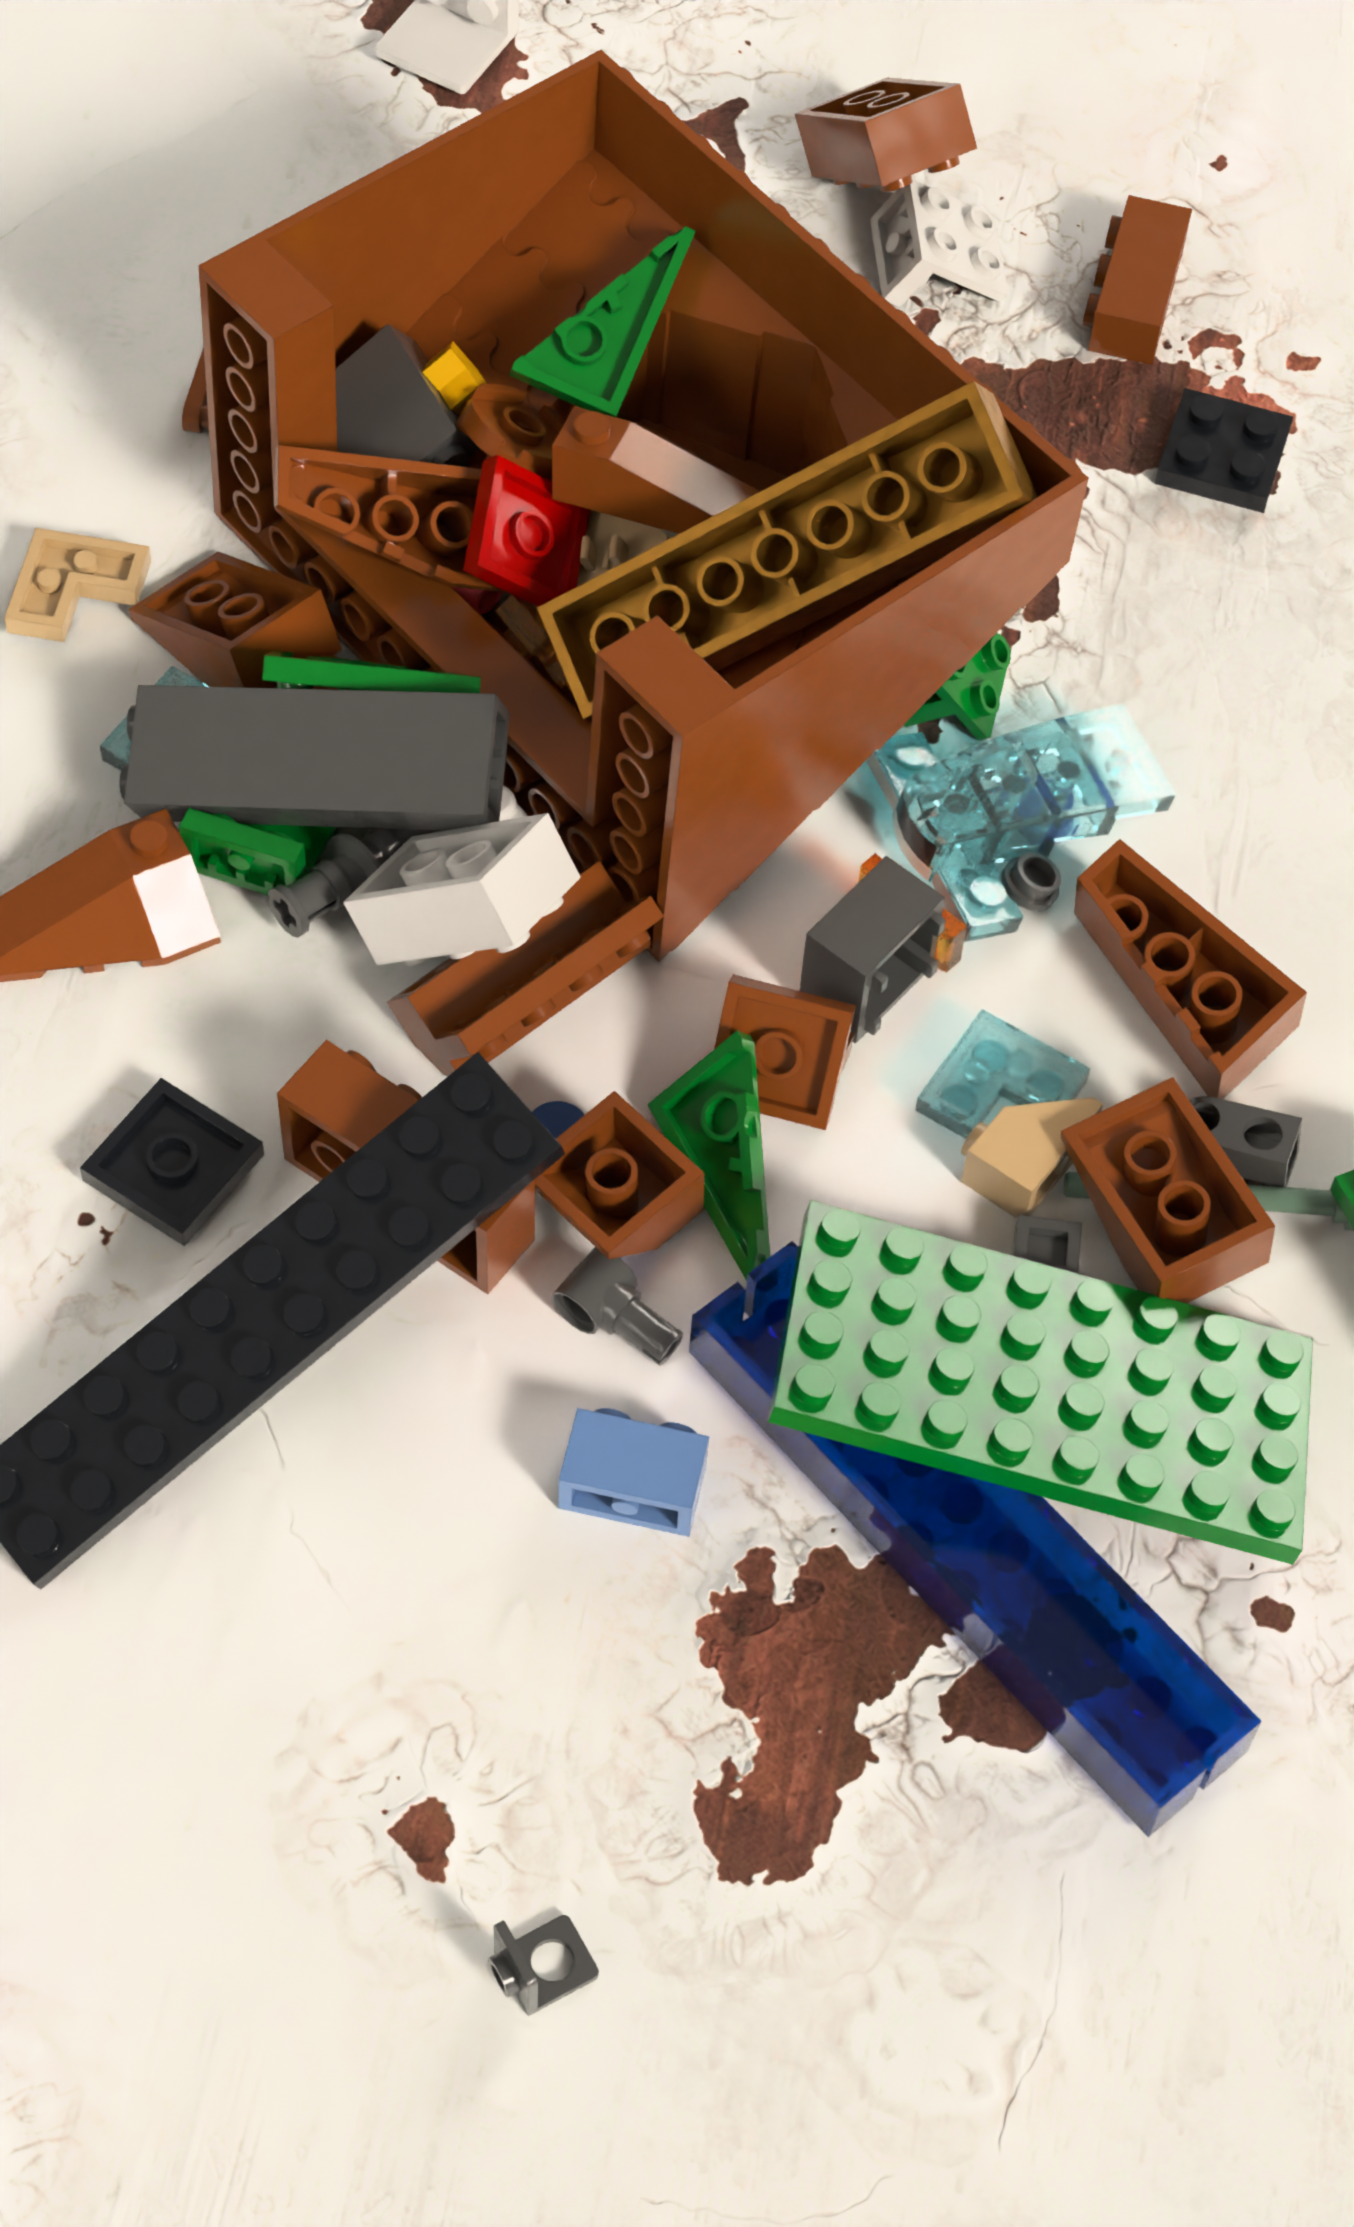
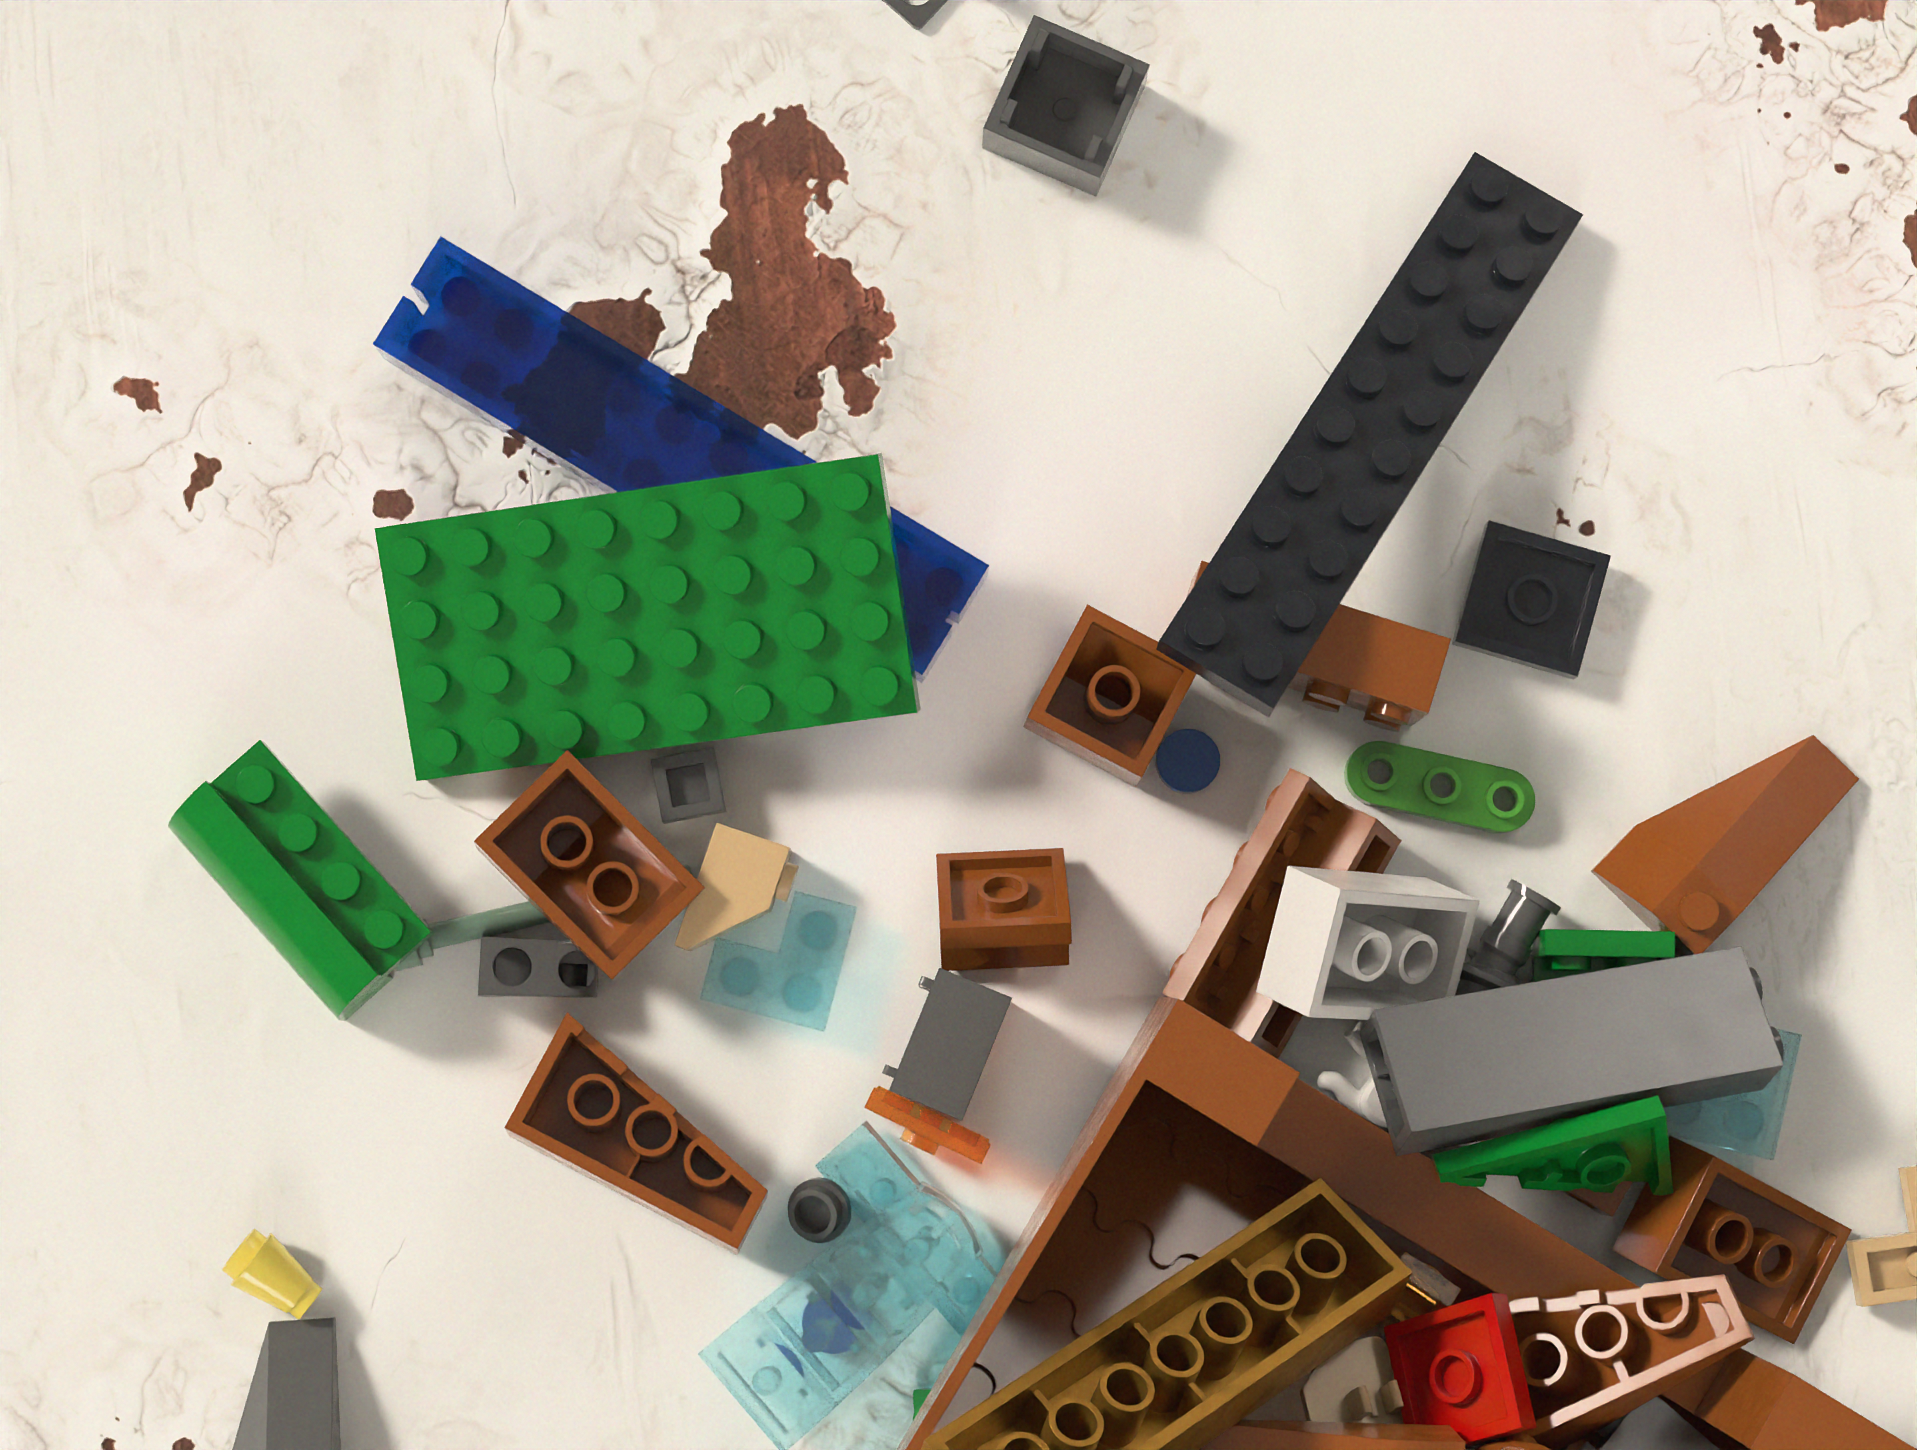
camera: 160 degrees right, 25 degrees up
dark grey pin [551,1247,684,1366] -> none
medium blue brick [558,1408,709,1537] -> none
green wing [647,1030,772,1286] -> none
none -> dark grey container [982,15,1150,197]
none -> bright green plate [1344,741,1535,833]

